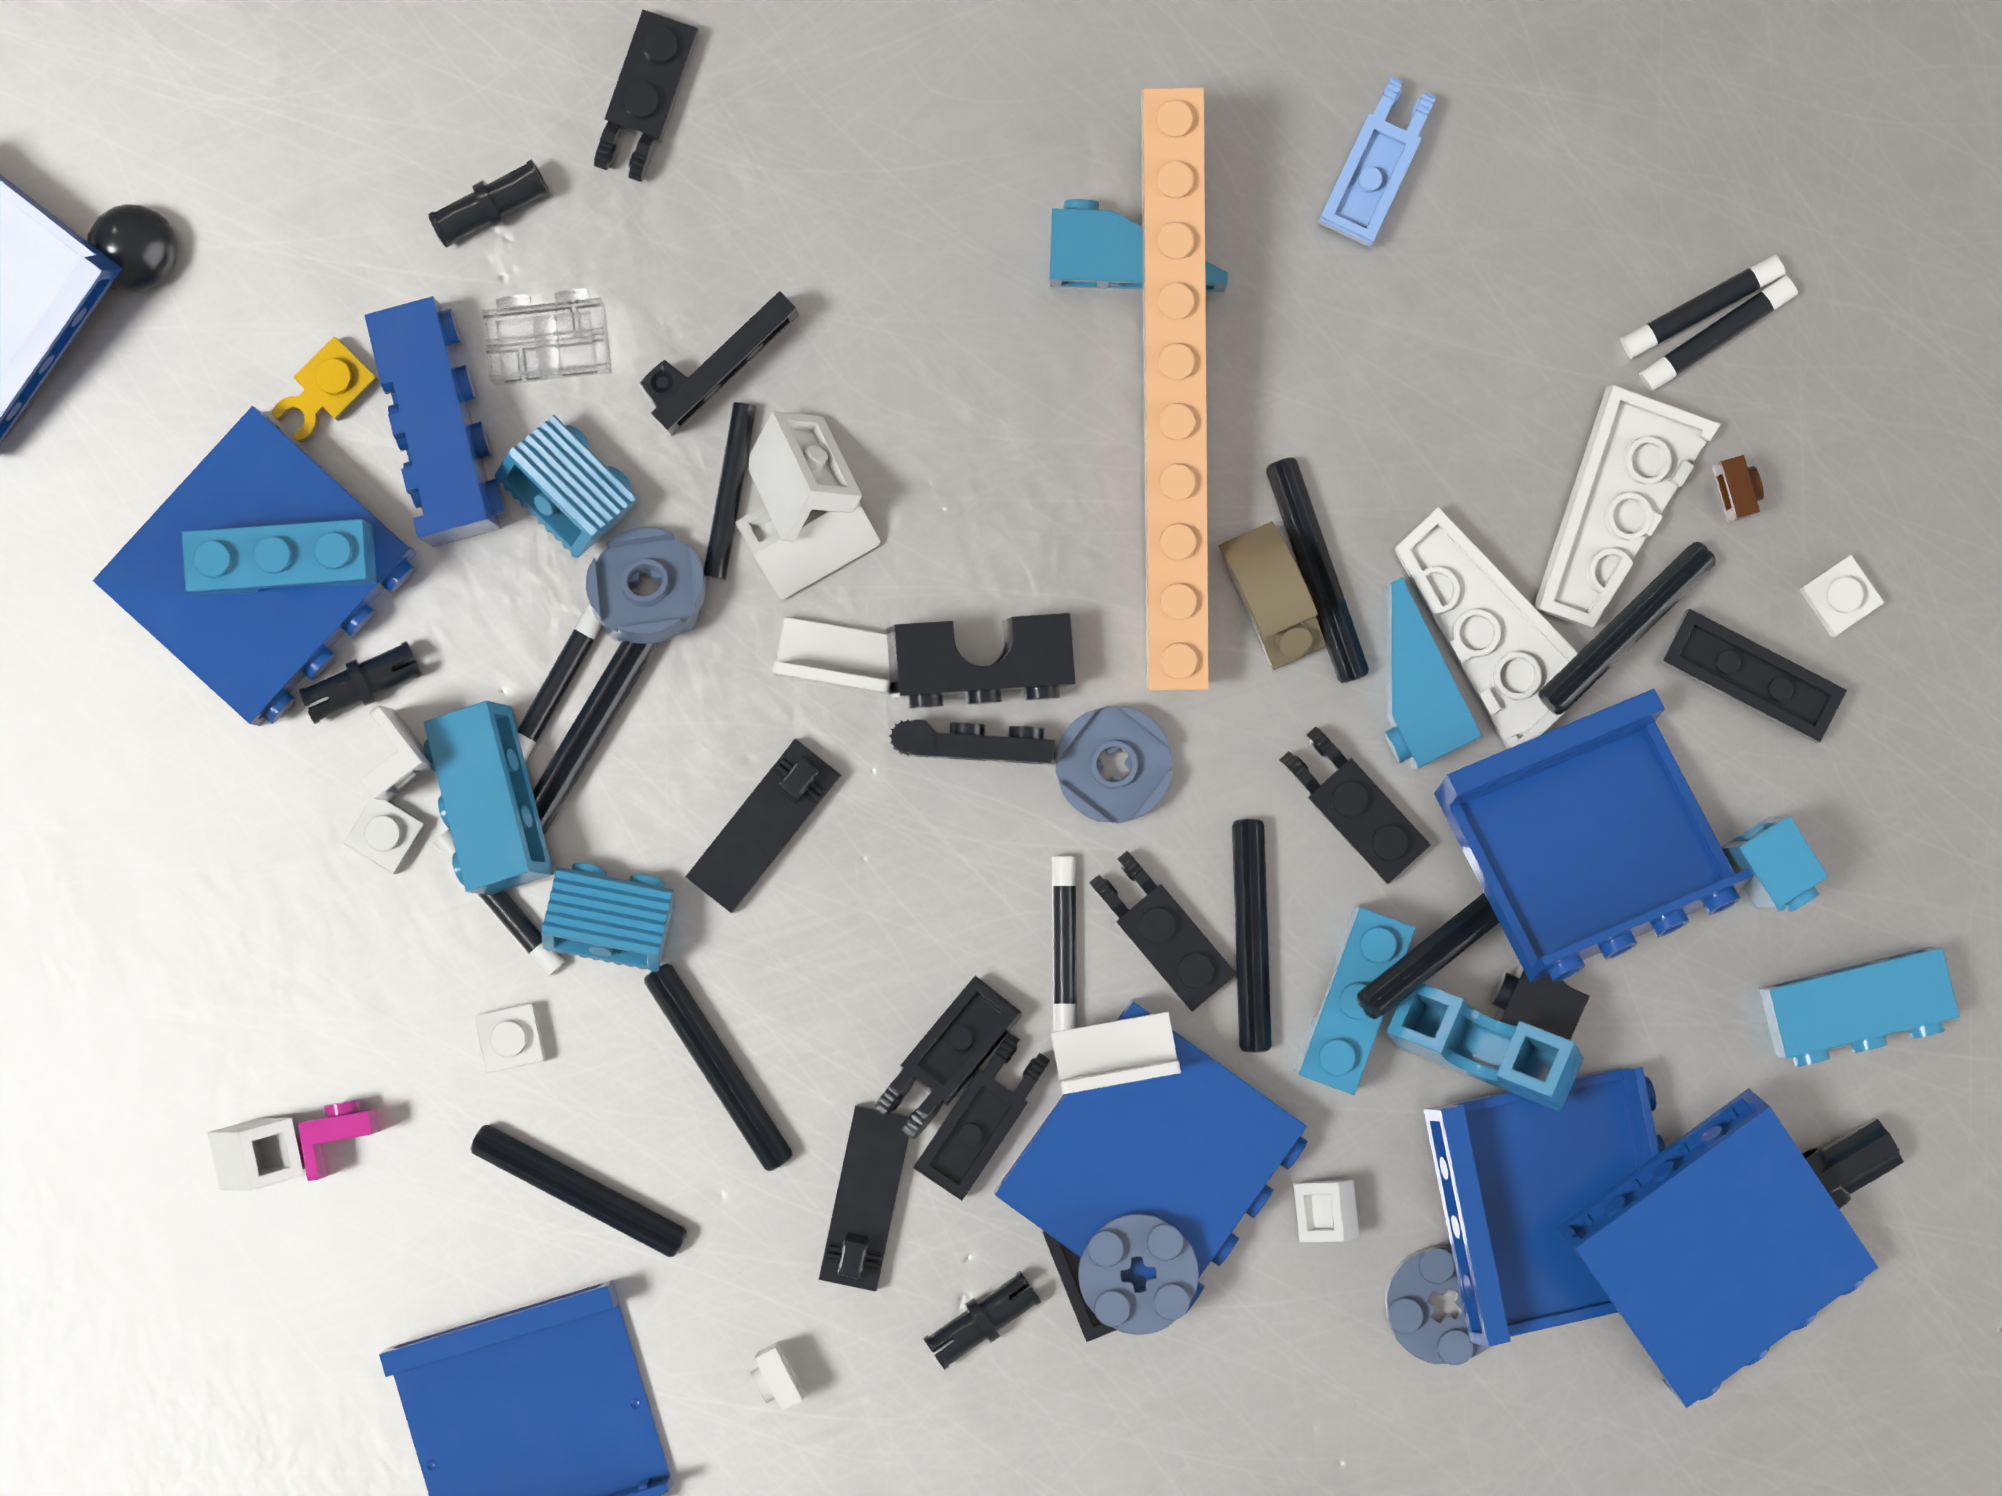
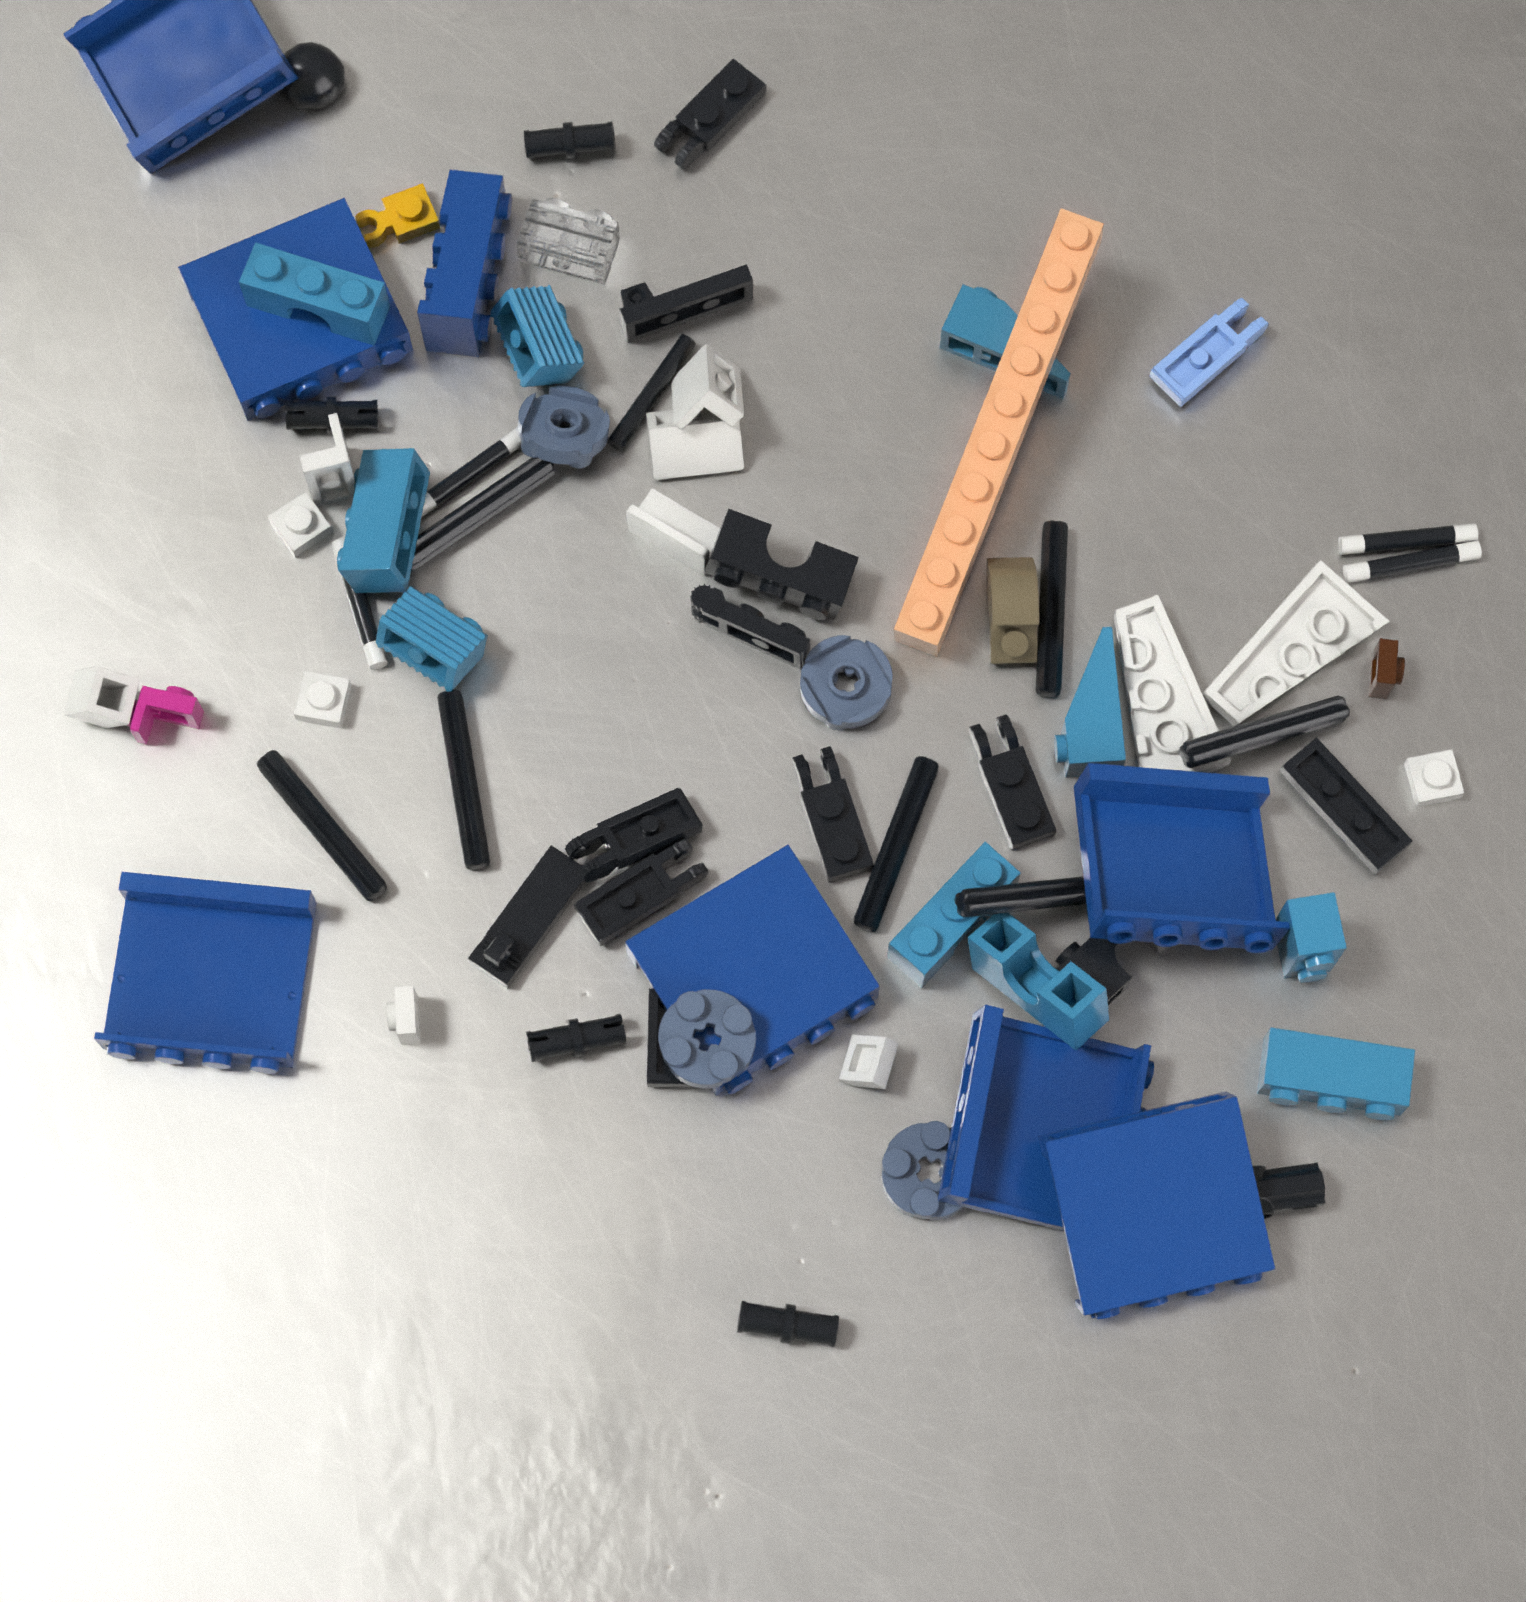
camera: 20 degrees right, 15 degrees down
black hinge [685,738,842,913] -> none
white panel [1051,1011,1181,1094] -> none
black bar [1052,856,1077,1032] -> none

